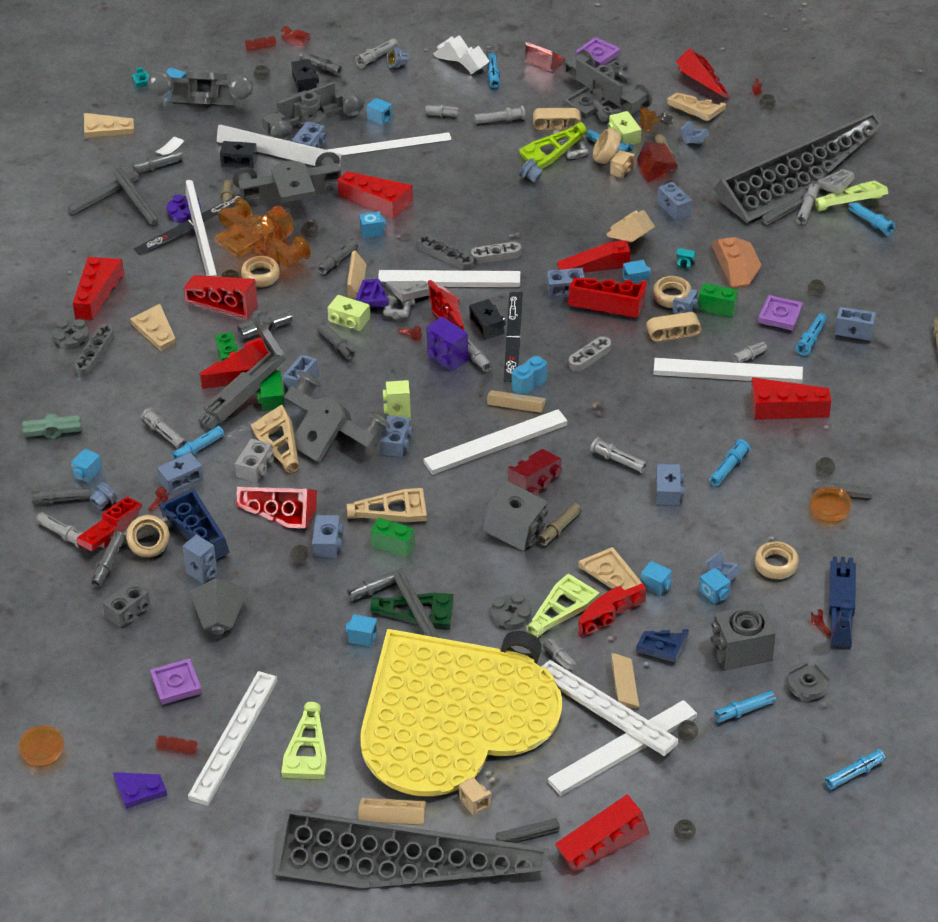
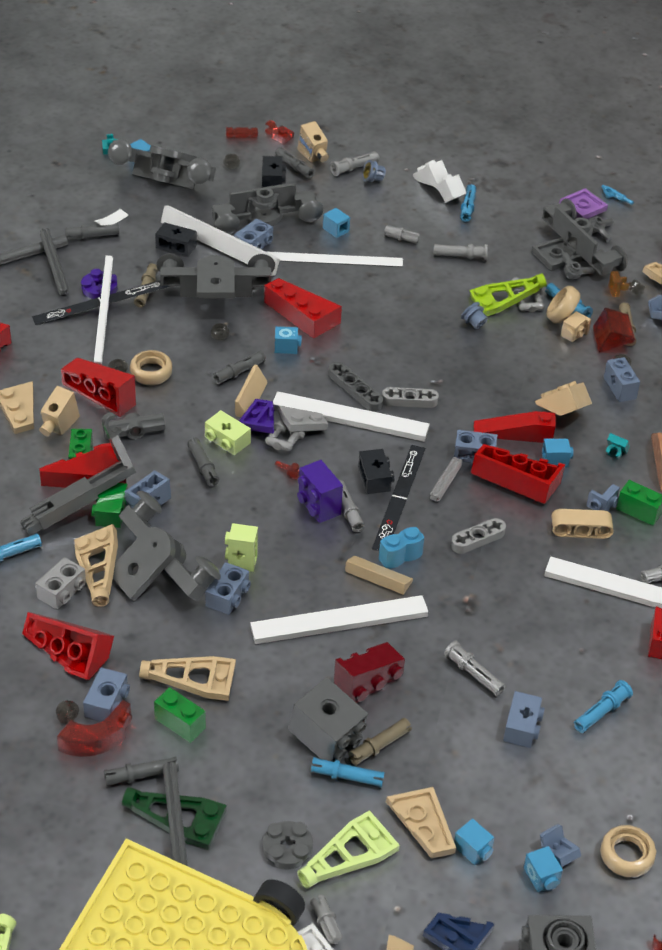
camera: 10 degrees right, 0 degrees up
tan wing [84,113,135,138] -> none
clear orange piece [214,198,311,268] -> none
dark azure brick [345,614,378,647] -> none
red wedge [428,280,464,330] -> none
clear red slope [525,42,566,73] -> none
tan beam [533,108,581,130] -> none
red slope [578,583,646,637] -> none
yellowish green brick [608,111,641,145] -> none
tan wheel [653,276,692,308] -> none
none -> tan torso [39,386,80,436]
none -> clear red arch [57,700,132,757]
none -> tan torso [297,121,329,162]
none -> dark azure pin [311,757,385,788]
none -> light grey axle [430,457,462,502]
none -> dark azure hand [601,185,634,205]

